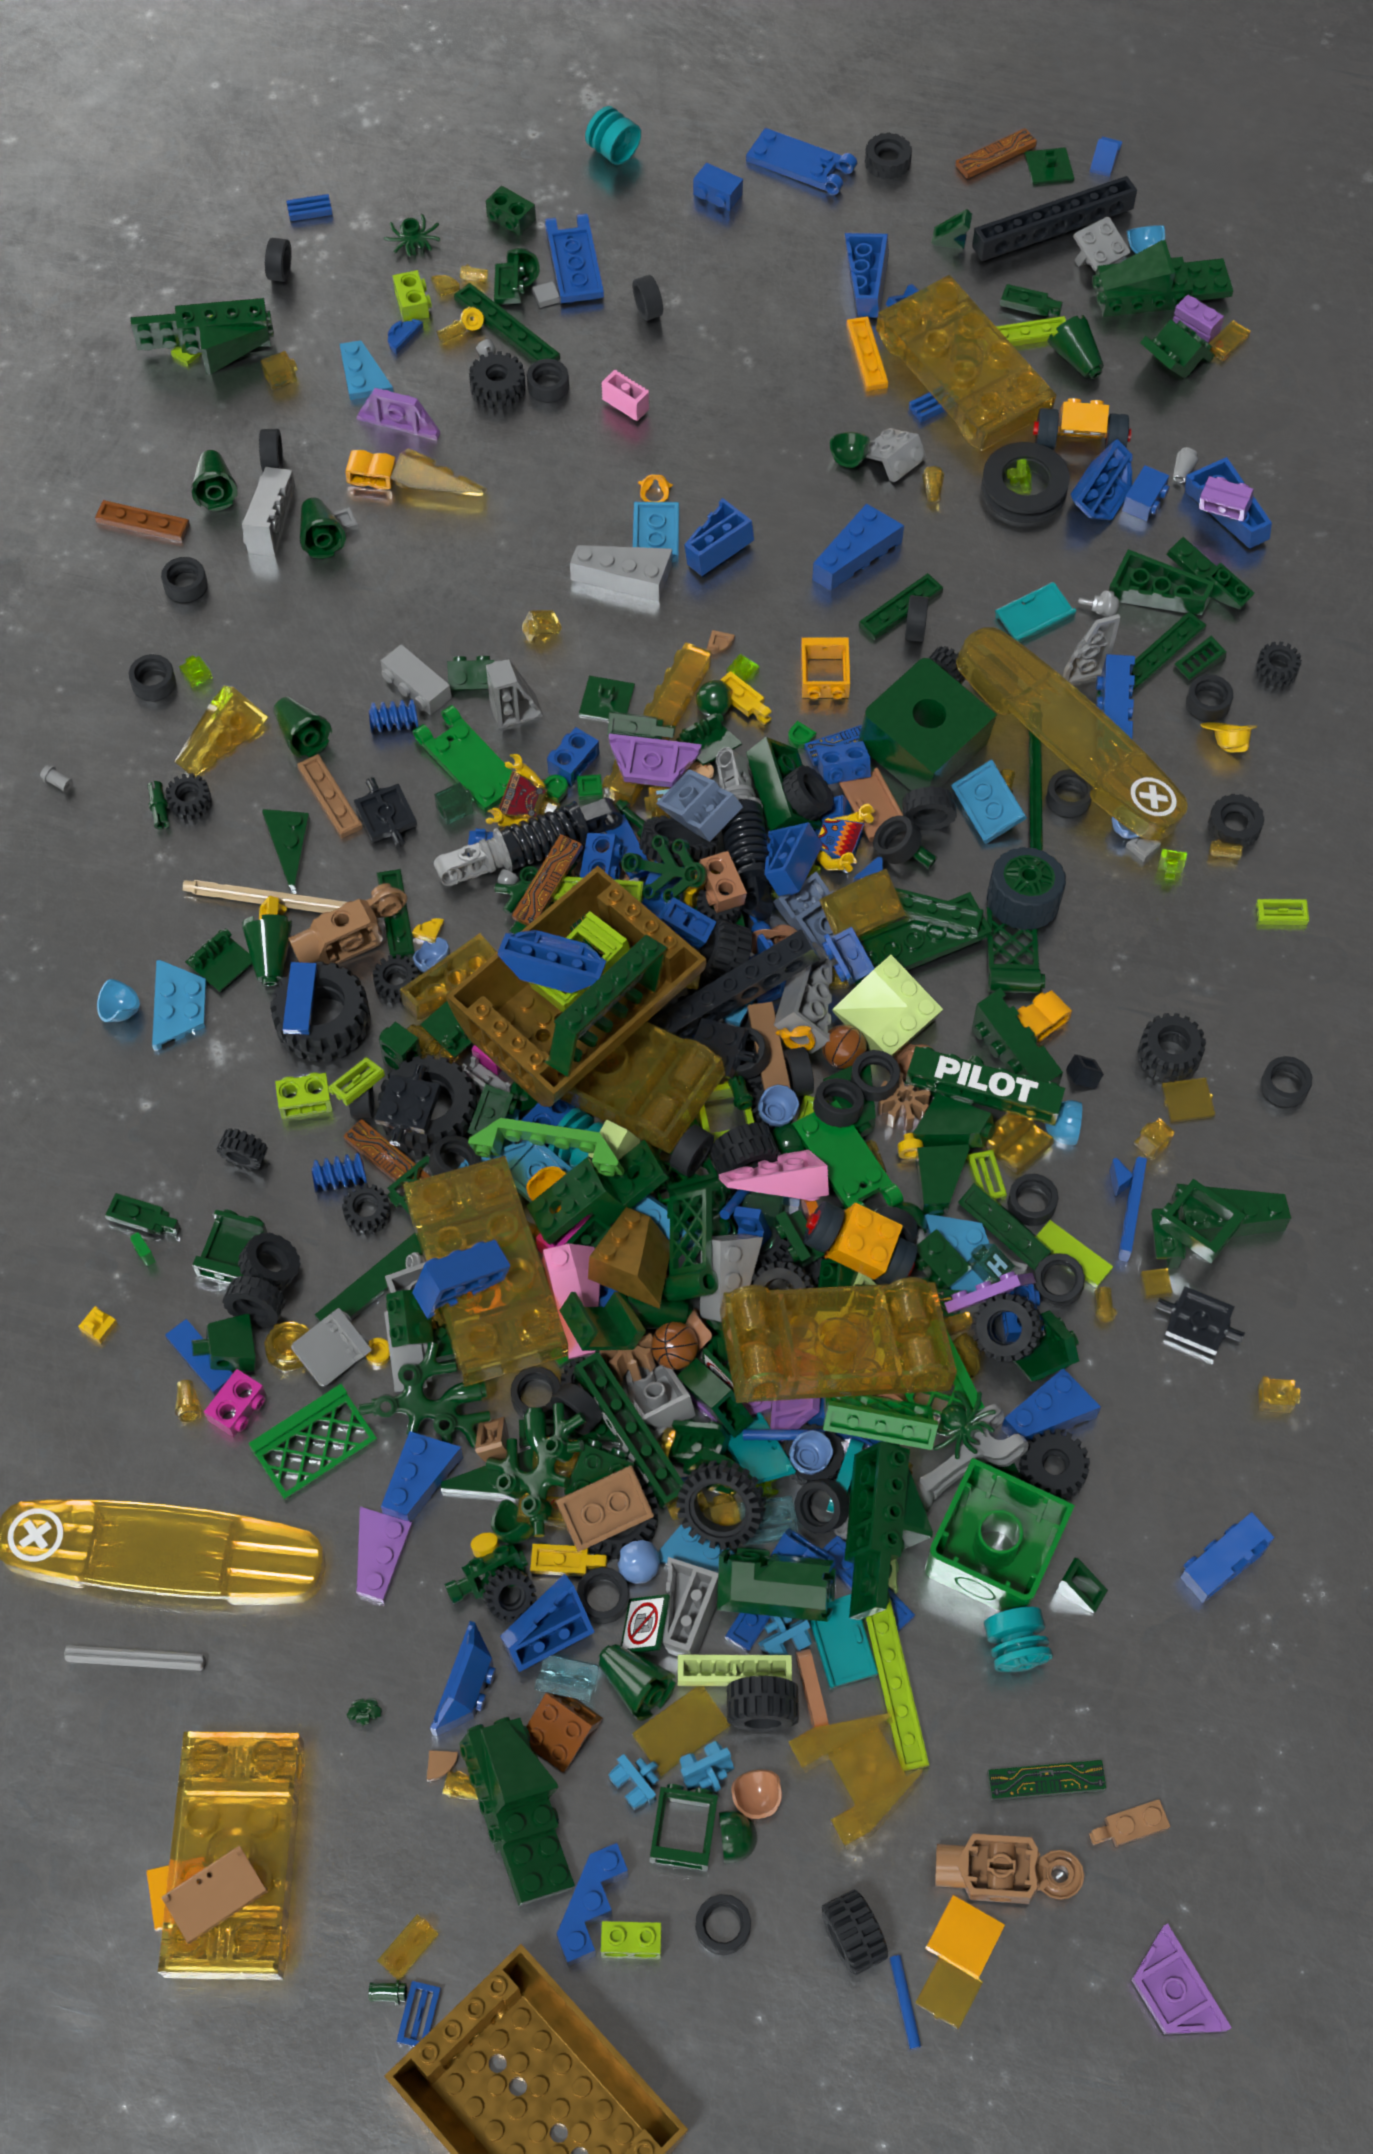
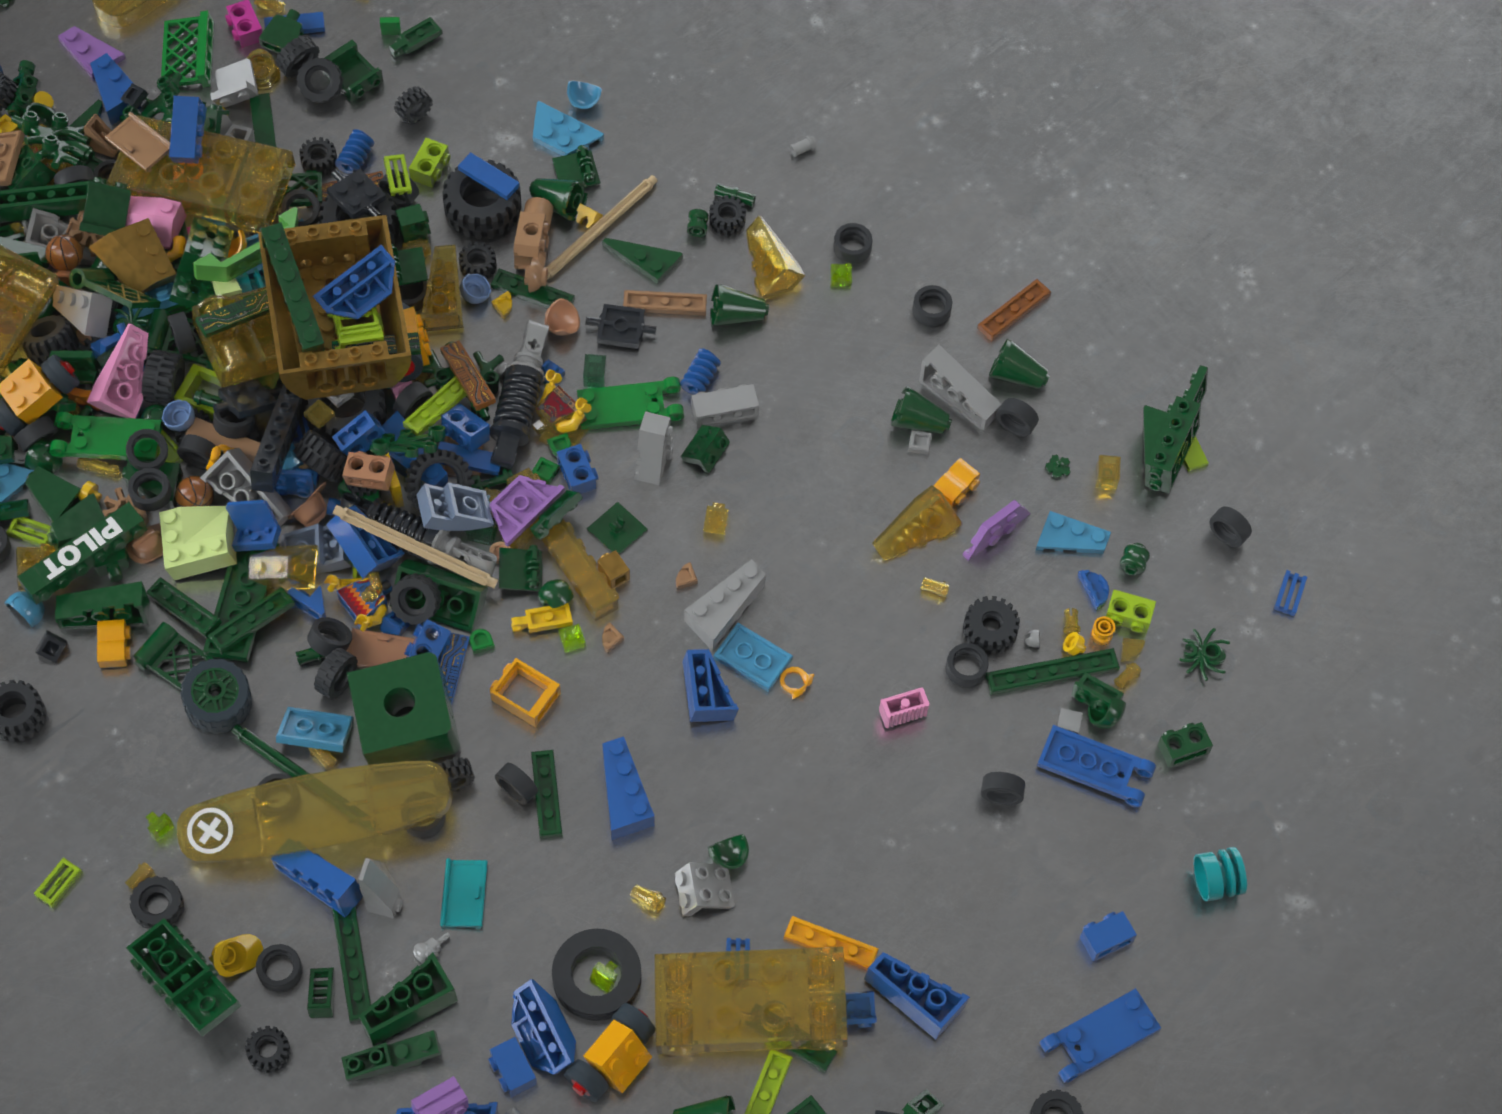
camera: 120 degrees right, 0 degrees up
none -> medium nougat door [105,112,170,172]
none -> black tile [120,83,149,110]
none -> dark green wedge [126,918,241,1037]
none -> dark green tile [146,577,222,638]
none -> light orange arm [166,235,187,262]
none -> dark green tile [195,290,270,338]
none -> tan piece [332,505,498,589]
none -> clear yellow arm [361,572,383,602]
none -> nougat helmet [545,299,580,336]
none -> pearl gold brick [597,550,630,590]
none -> medium nougat tile [676,562,698,590]
none -> dark green wheel [687,209,709,237]
none -> clear yellow pin [921,577,950,598]
none -> dark green plant [1045,454,1071,479]
none -> light orange wheel [1091,616,1116,645]
none -> dark green piece [1120,543,1150,576]

